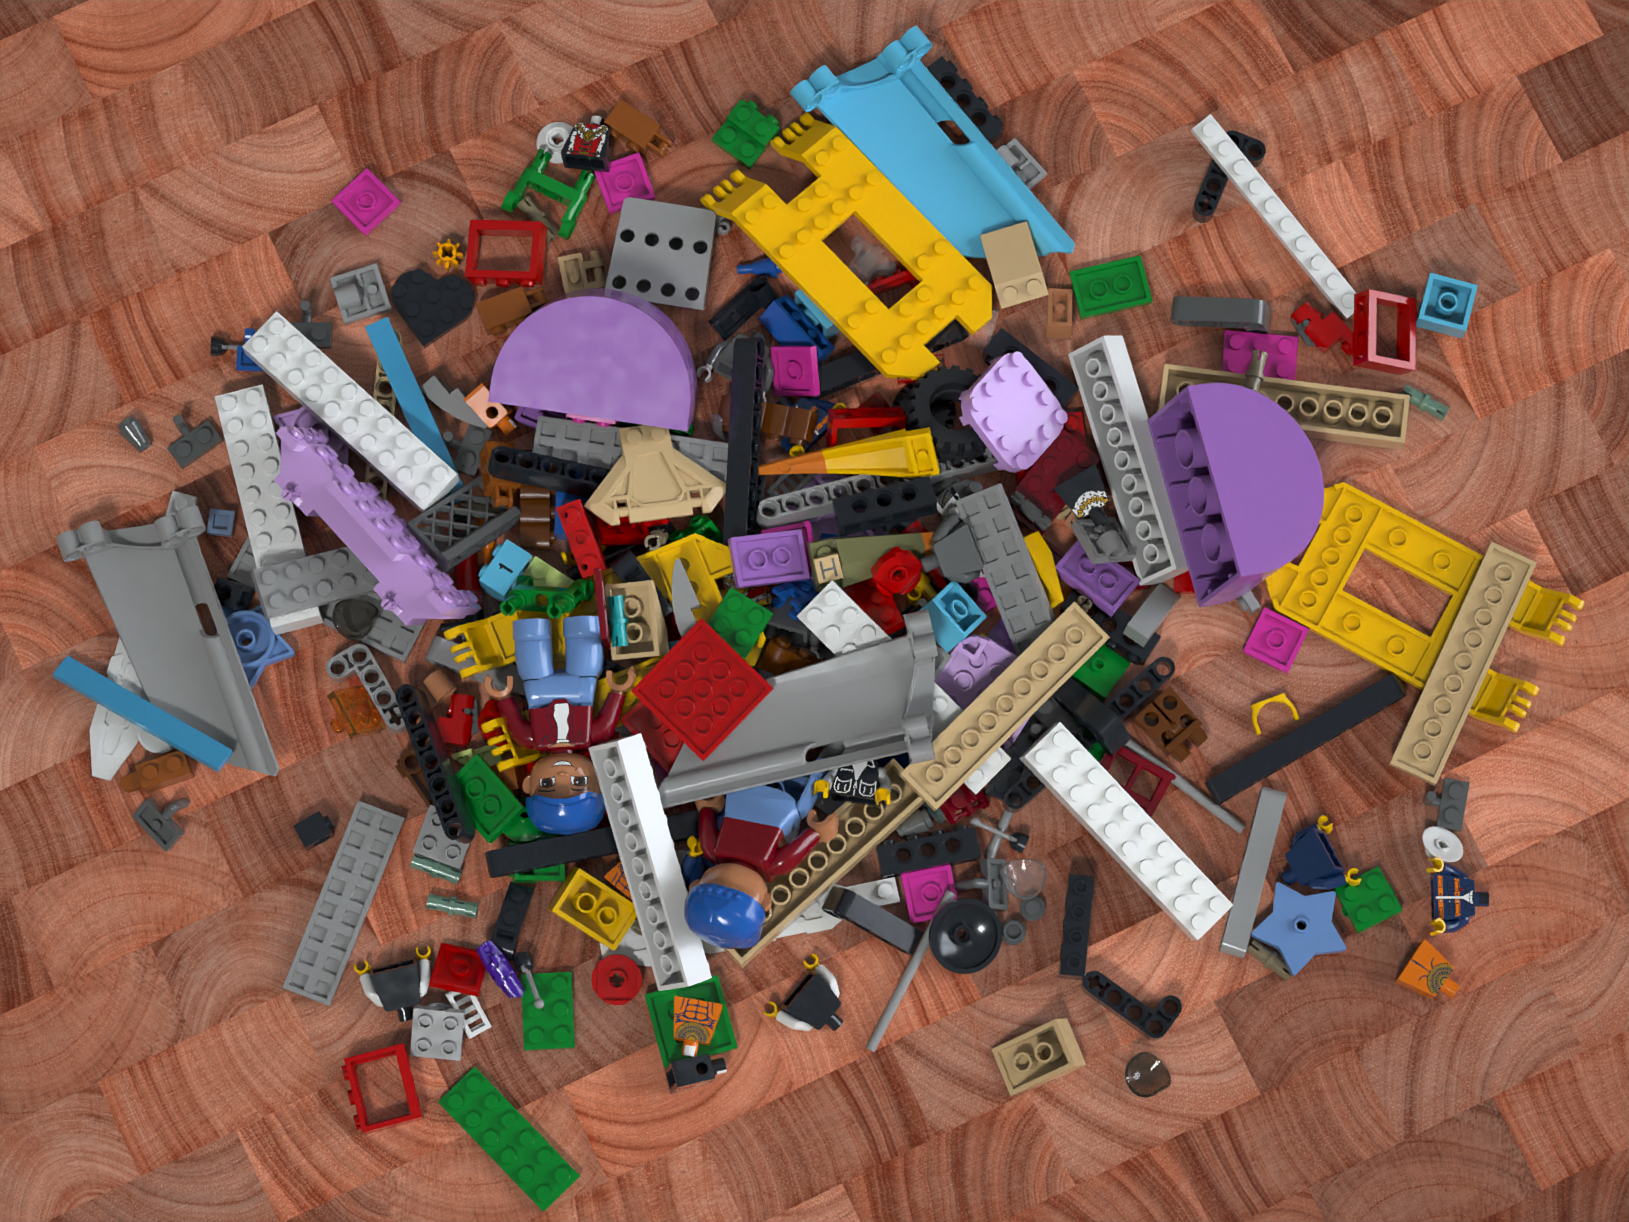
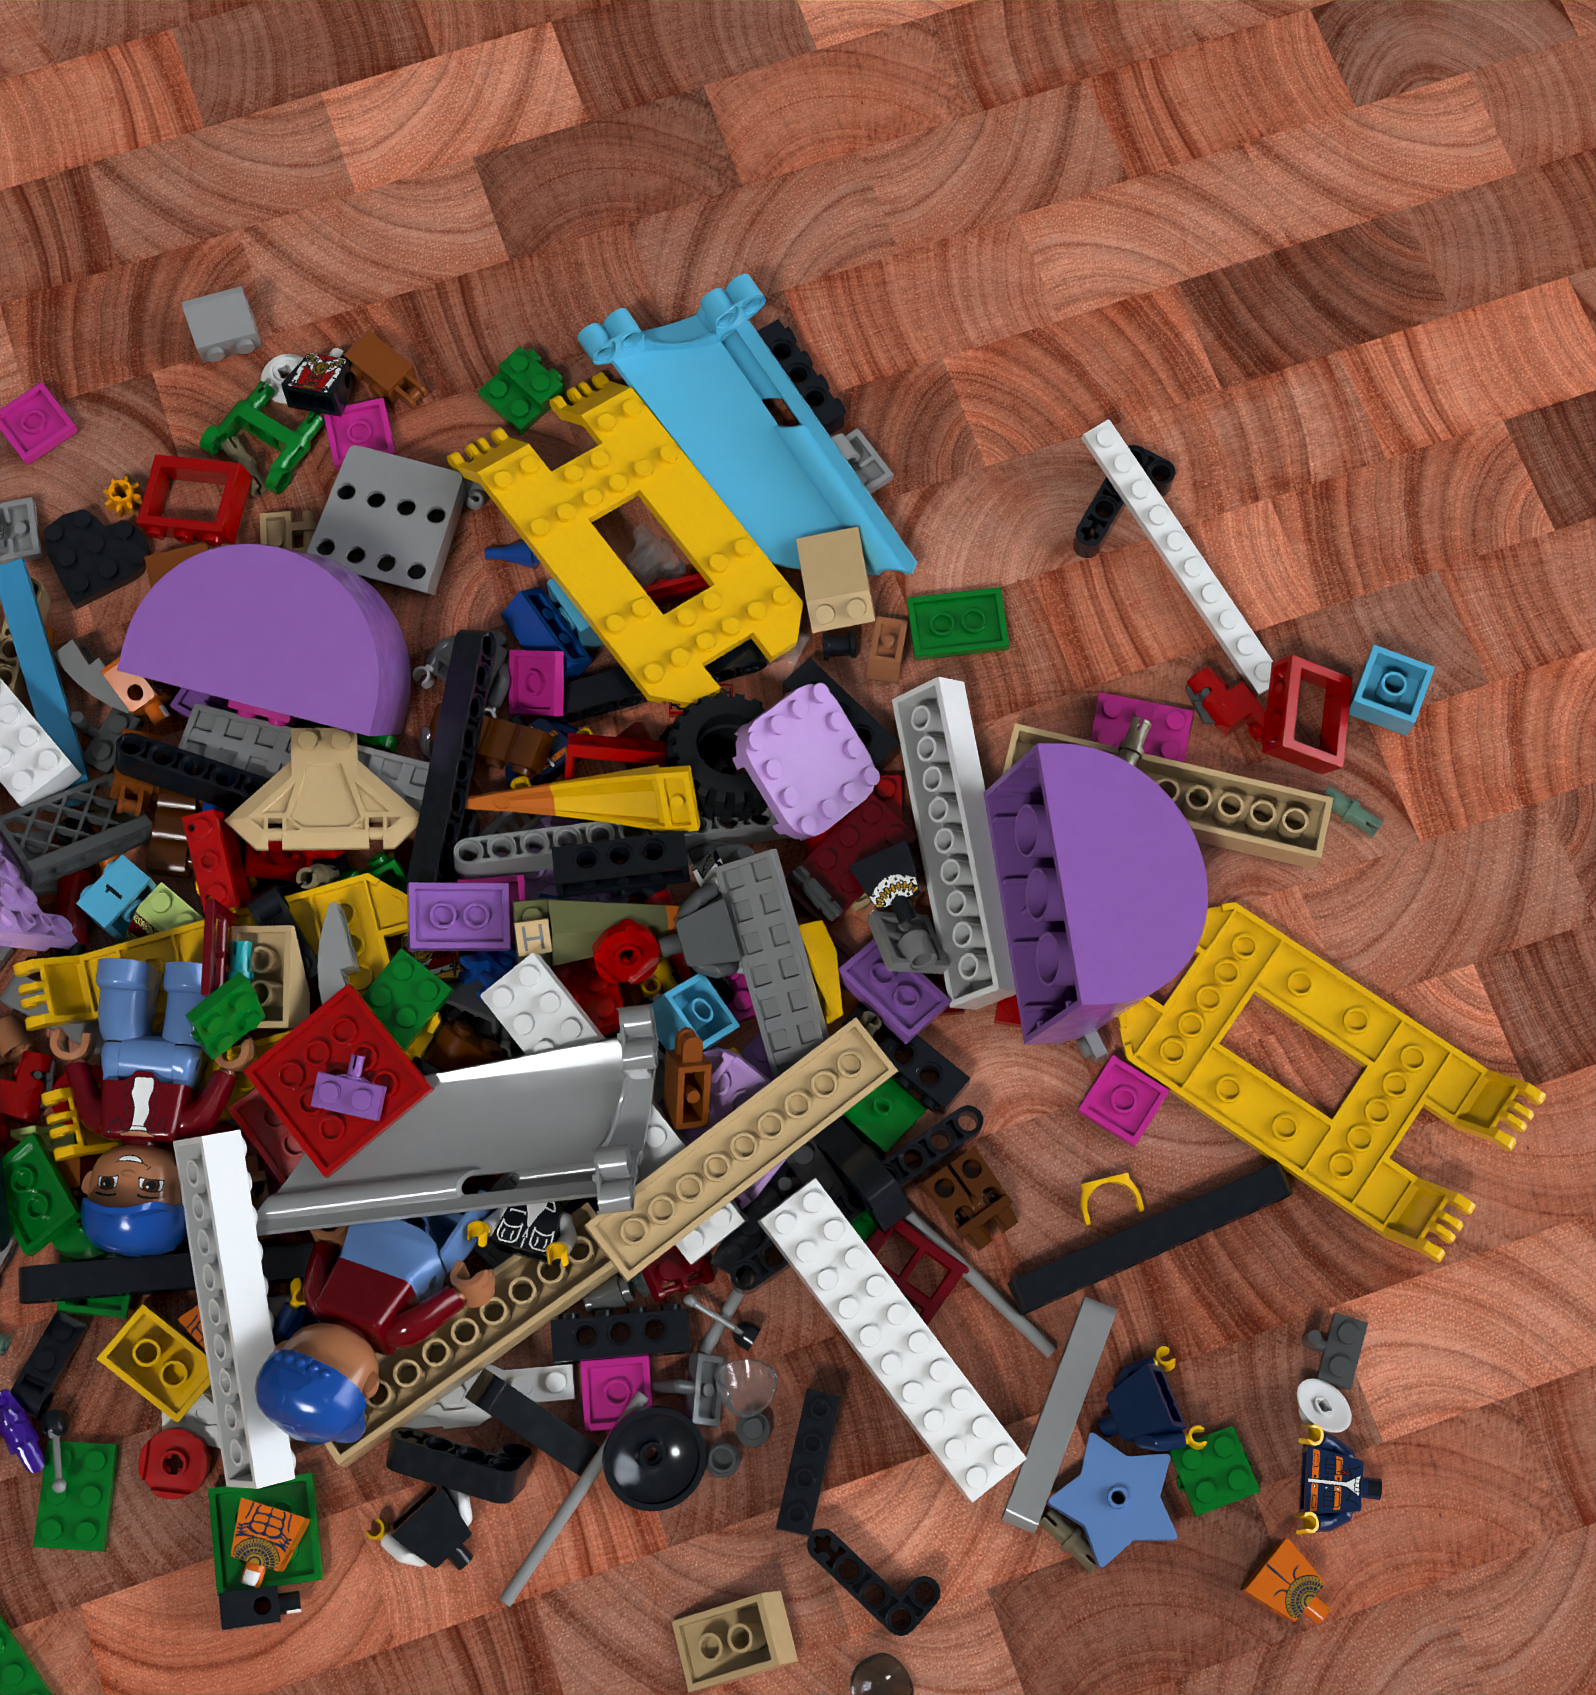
camera: 10 degrees right, 5 degrees down
green connector [500,575,594,619] -> none
black plate [708,276,780,341] -> none
light grey slope [1123,583,1181,647] -> none
dark grey beam [1170,296,1272,334] -> none
tan plate [1389,542,1537,786] -> none
none -> light grey slope [181,286,262,363]
none -> green plate [185,971,266,1060]
none -> medium lavender plate [310,1054,387,1121]
none -> black beam [386,1427,532,1504]
none -> dark orange brick [663,1027,712,1130]
none -> black bush [822,630,856,660]

